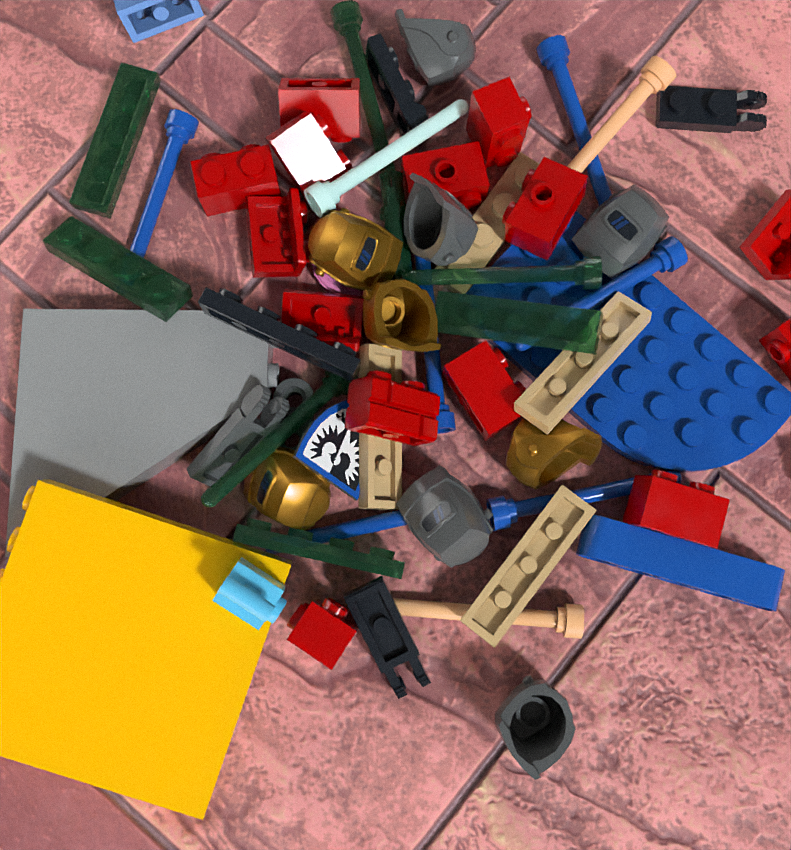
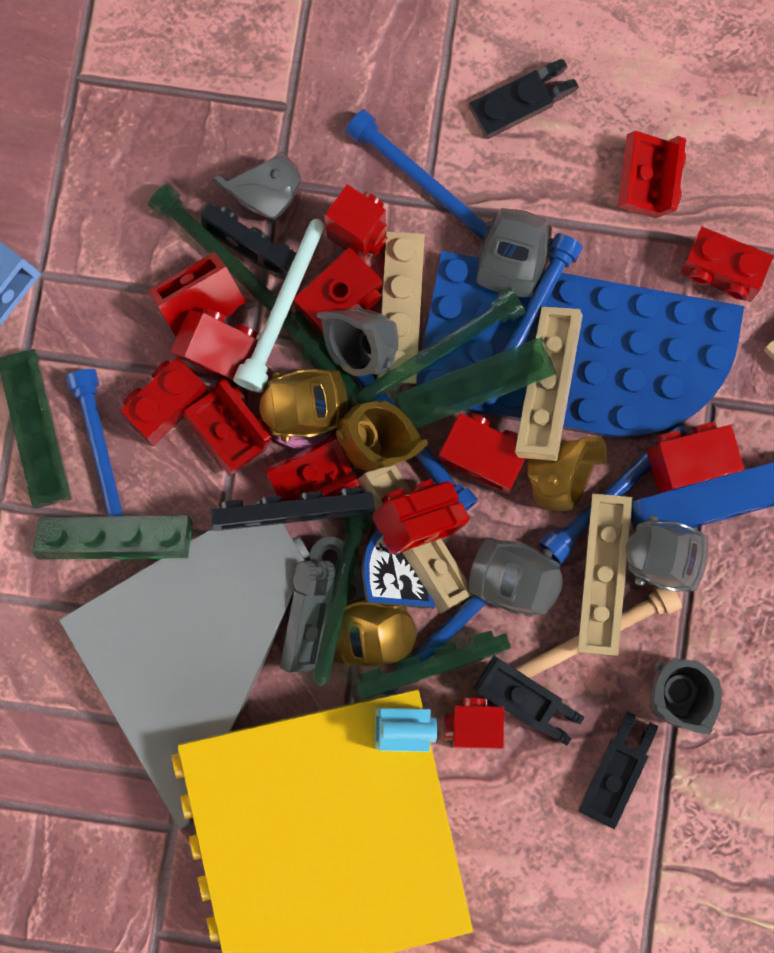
camera: 30 degrees left, 0 degrees up
red brick [502,157,588,261] -> none
light nougat piece [567,56,676,173] -> none
none -> black hinge [577,711,658,830]
none -> dark grey helmet [626,515,708,592]

